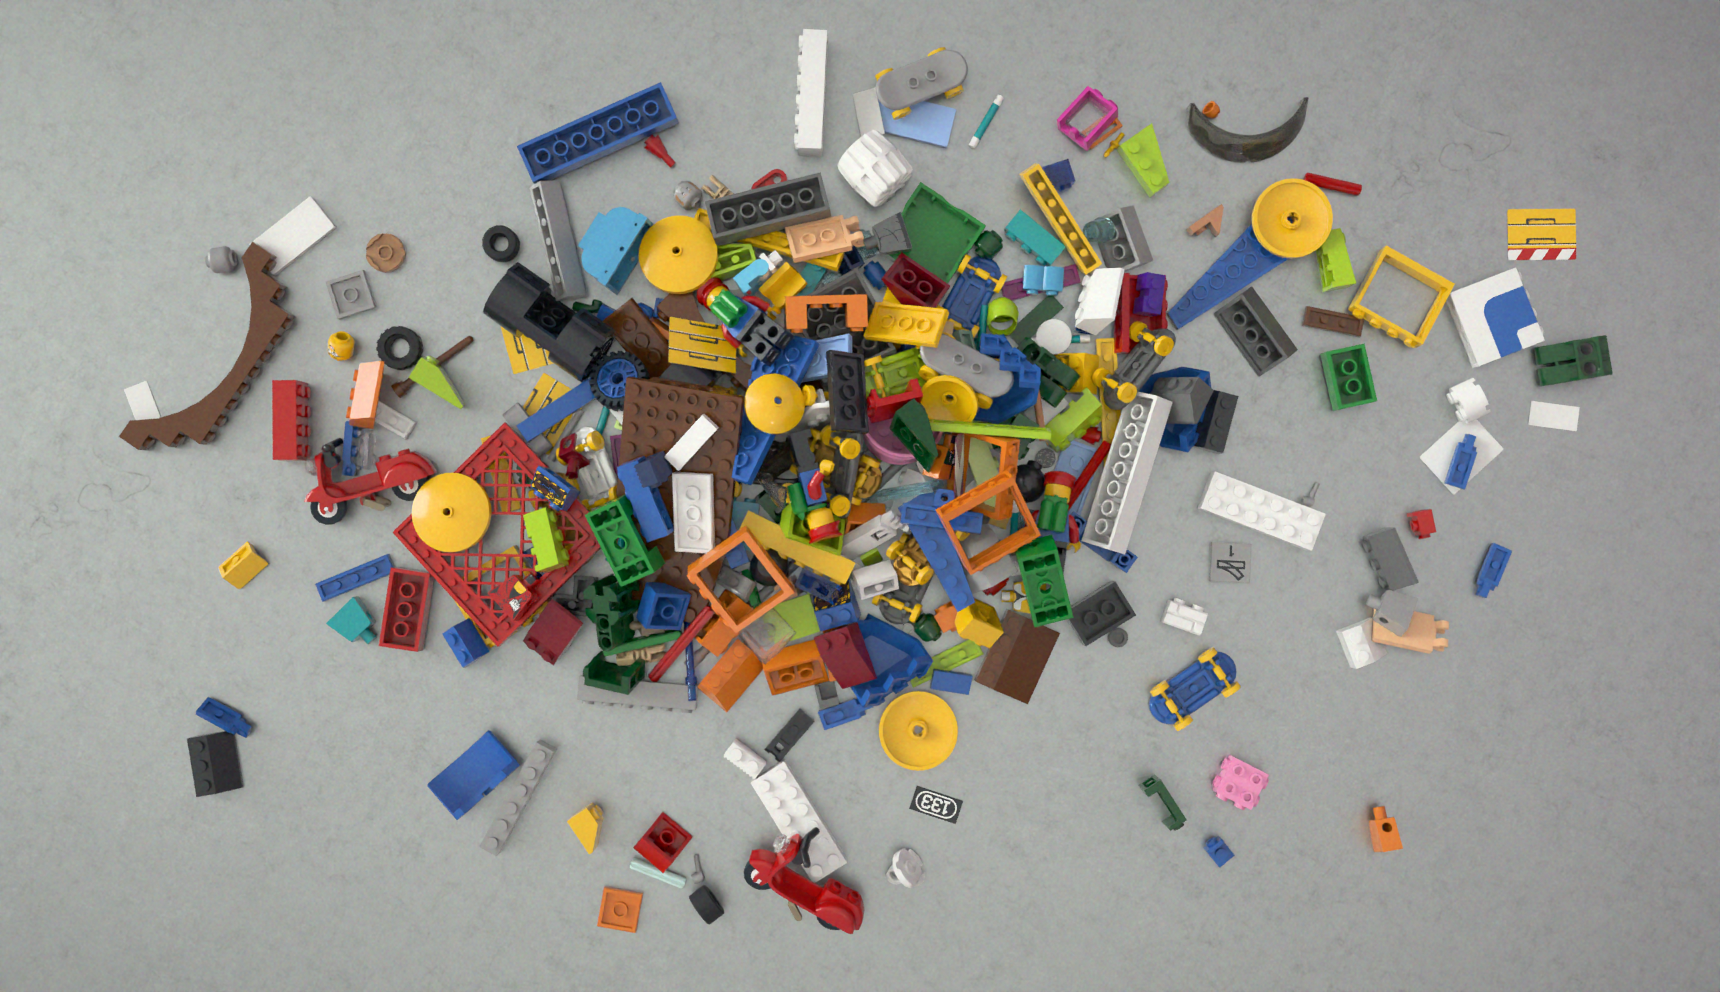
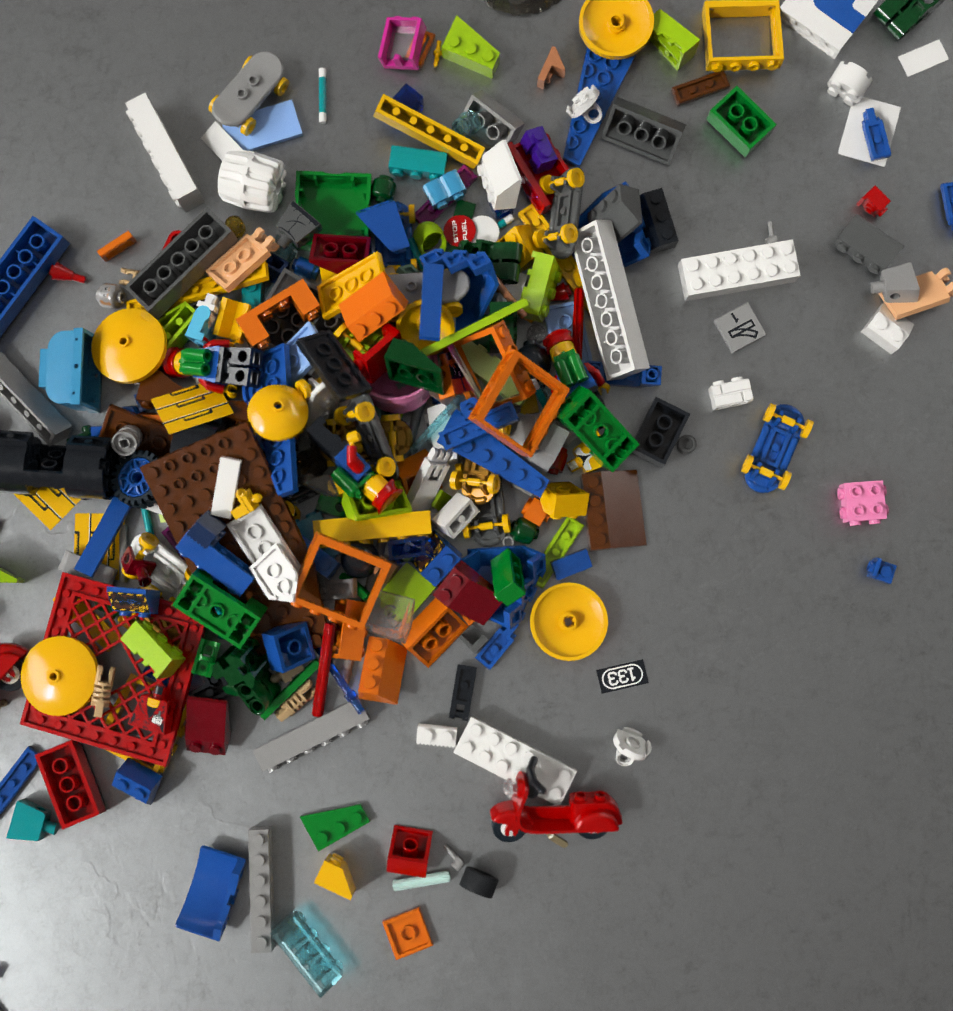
camera: 30 degrees left, 5 degrees down
dark green panel [583,651,645,695] -> none
dark green panel [1138,774,1187,831] -> none
none -> tan hinge [91,665,116,718]
none -> orange tile [97,230,137,262]
none -> light grey wheel [111,425,143,456]
none -> green hips [191,638,221,678]
none -> clear yellow wheel [225,216,246,238]
none -> yellow piece [230,488,262,520]
none -> white tile [249,542,298,602]
none -> clear light blue slope [270,909,344,998]
none -> green wing [300,804,370,852]
none -> orange slope [339,271,409,342]
none -> blue slope [356,199,410,254]
none -> blue slope [419,263,444,341]
none -> red sticker [443,215,476,247]
none -> green brick [490,548,526,607]
none -> white tile [566,85,602,124]

